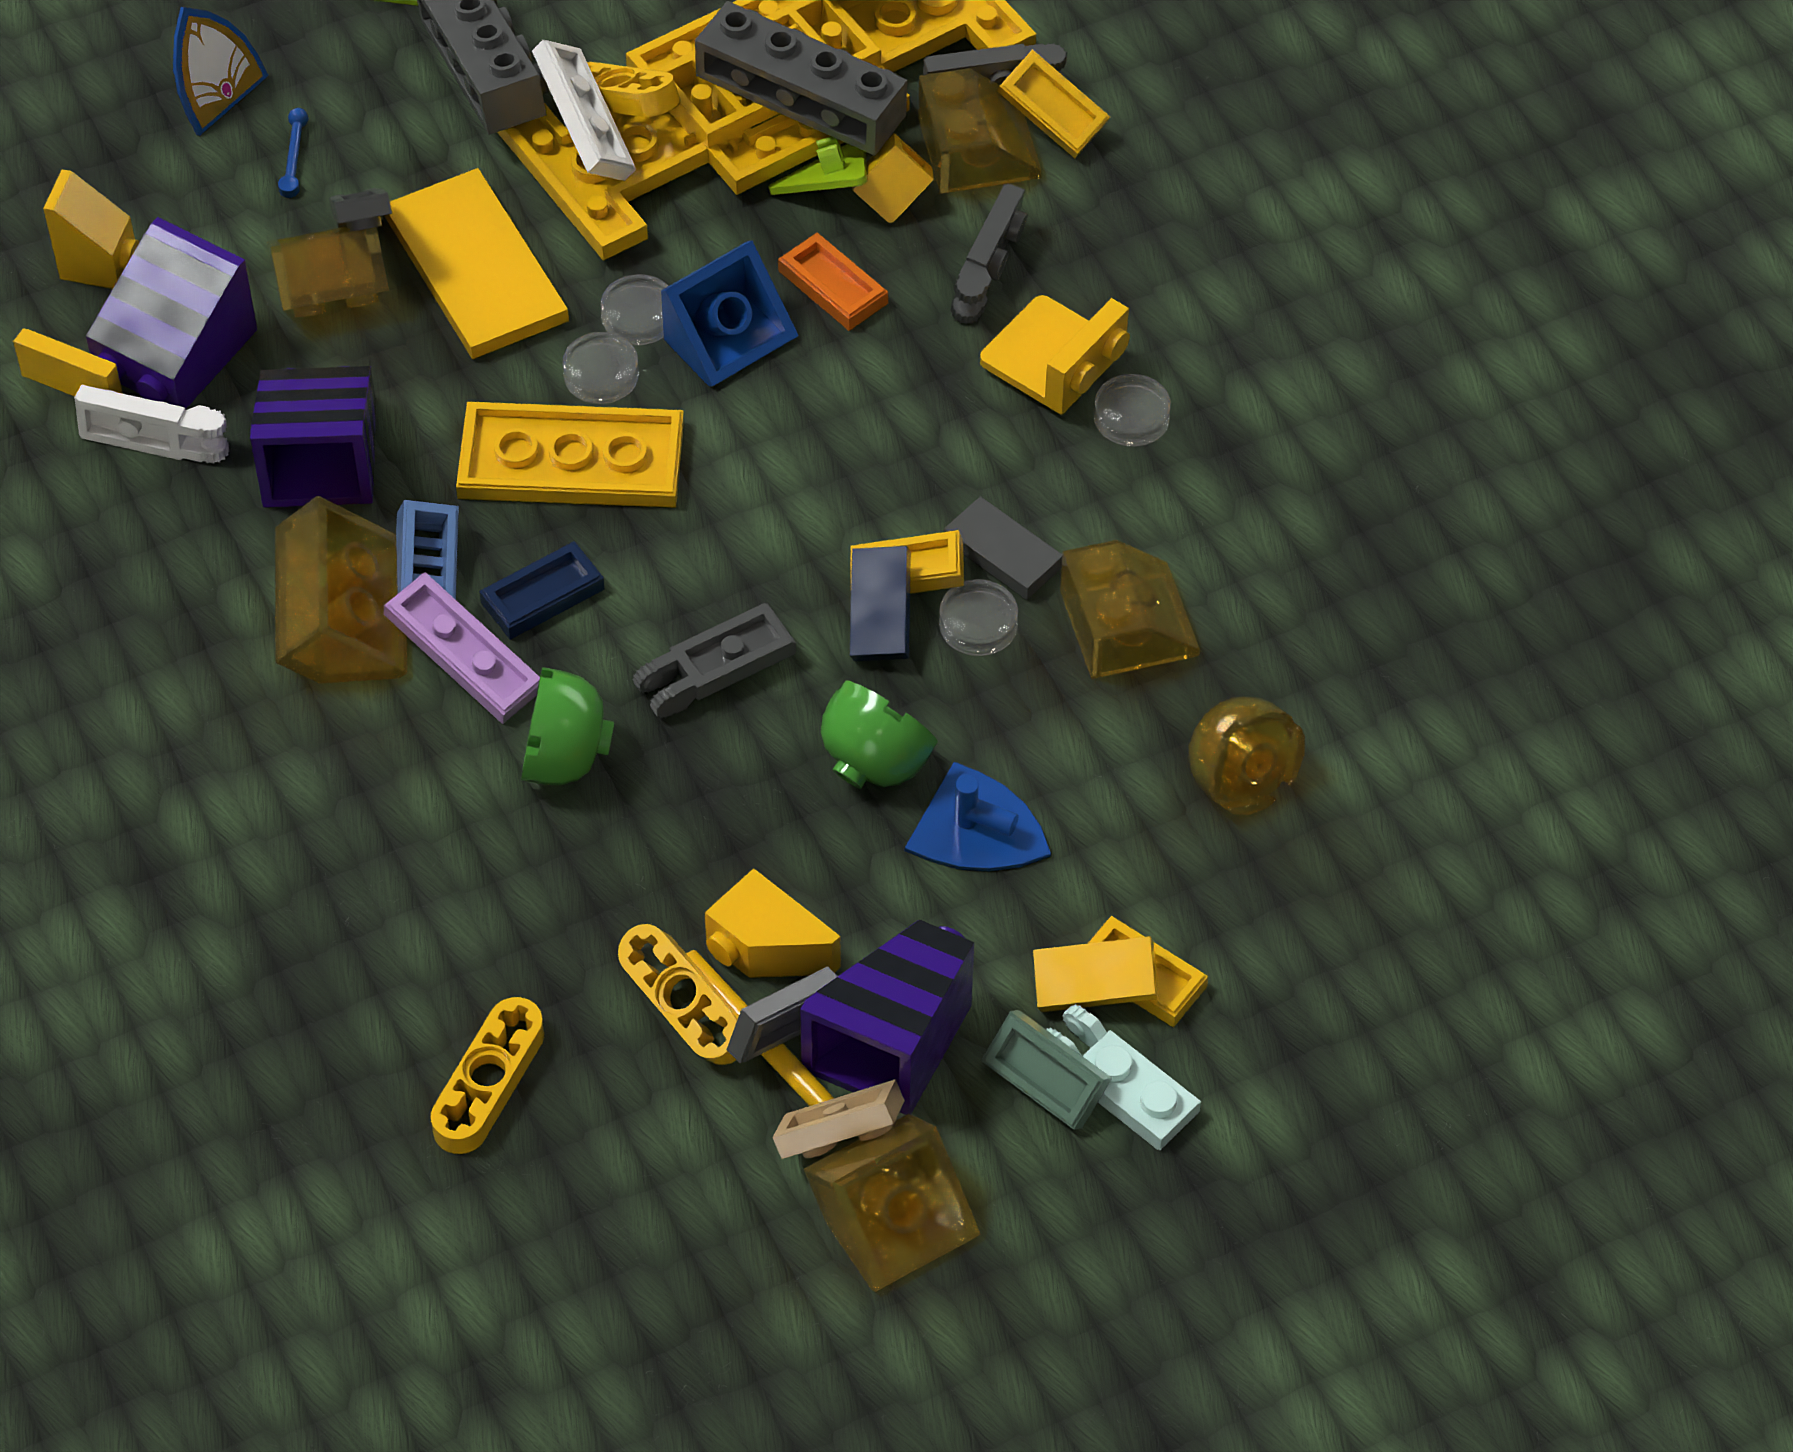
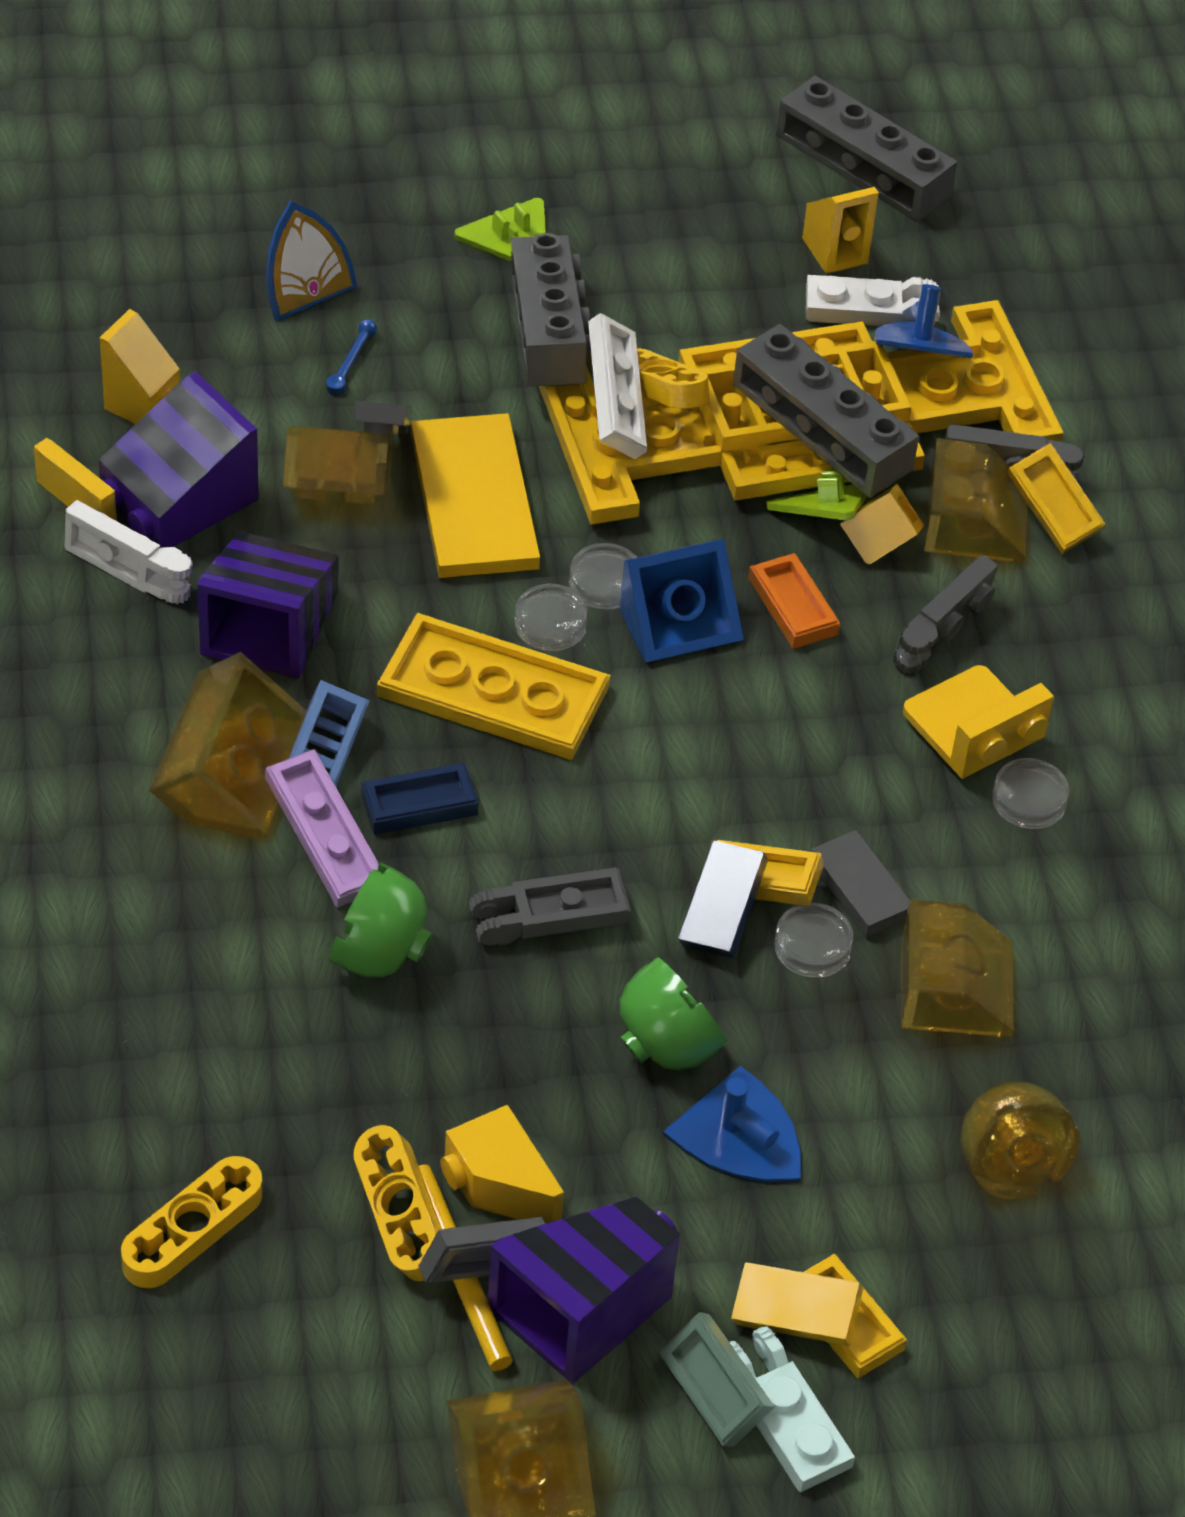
camera: 15 degrees right, 5 degrees down
tan plate [773,1079,905,1159] -> none

